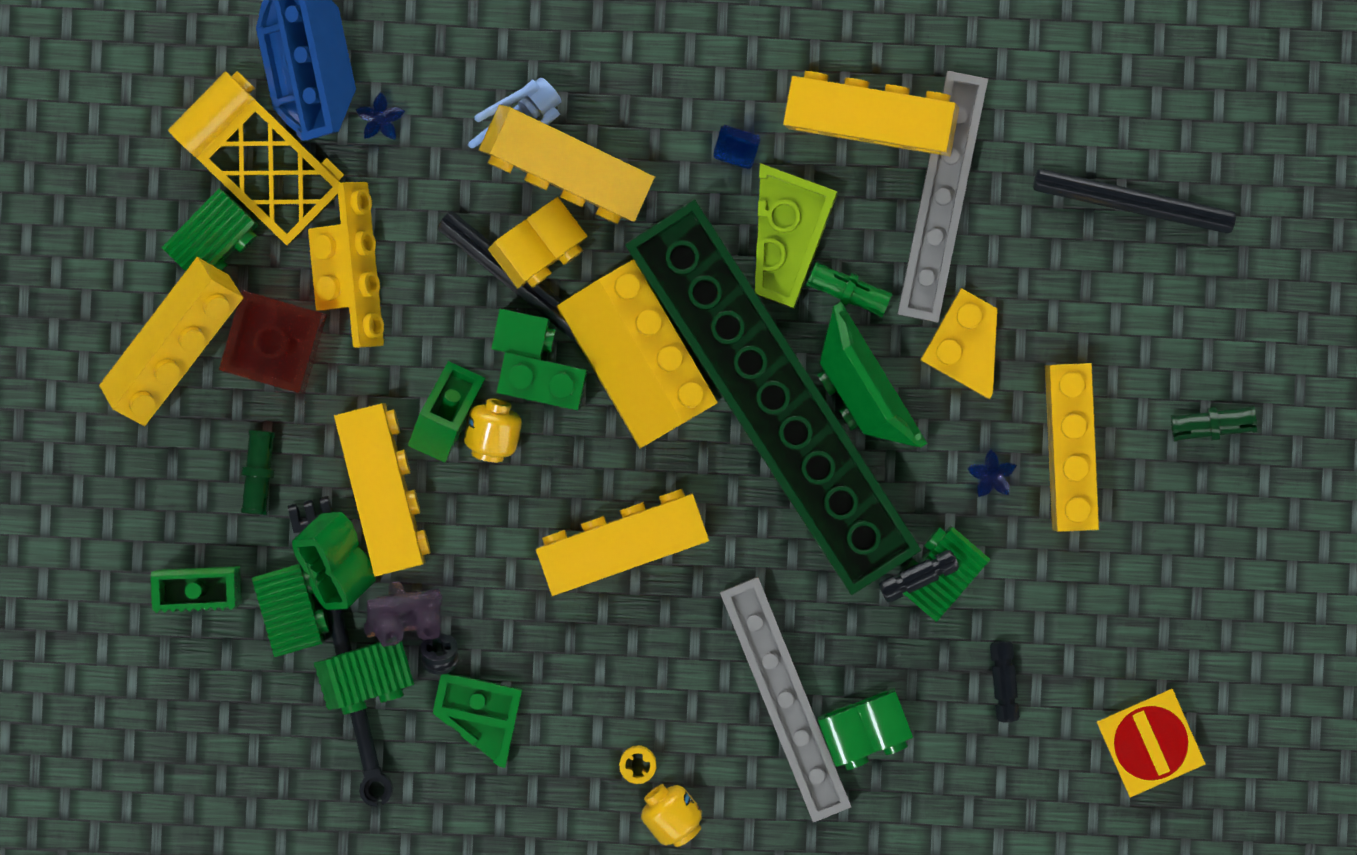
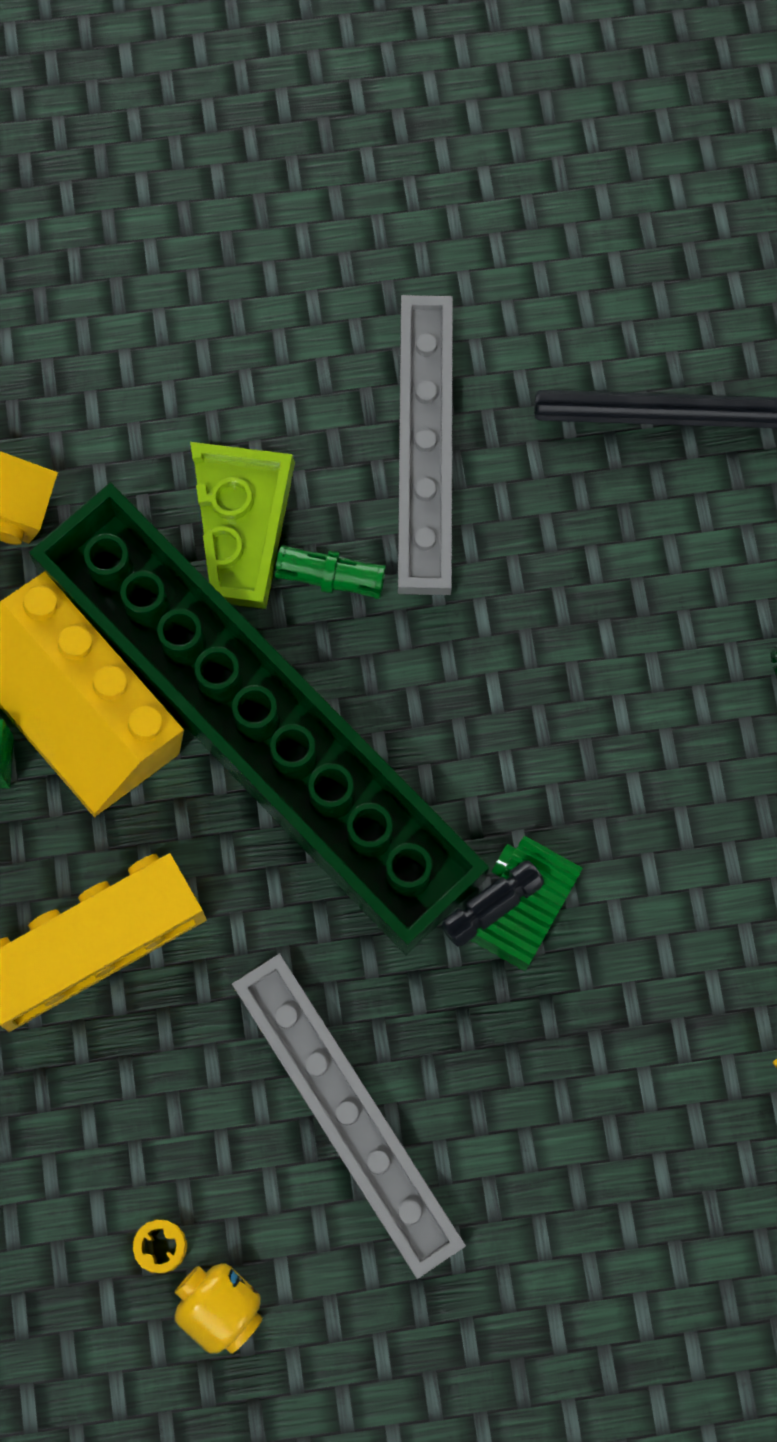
camera: 10 degrees left, 15 degrees down
clear blue slope [713,125,761,169] -> none
yellow brick [783,71,959,157] -> none
green wedge [817,302,928,448] -> none
green brick [817,688,913,770] -> none
yellow wing [920,288,997,399] -> none
clear blue plant [967,448,1017,497] -> none
black axle [990,641,1020,723] -> none
yellow brick [1045,363,1099,532] -> none

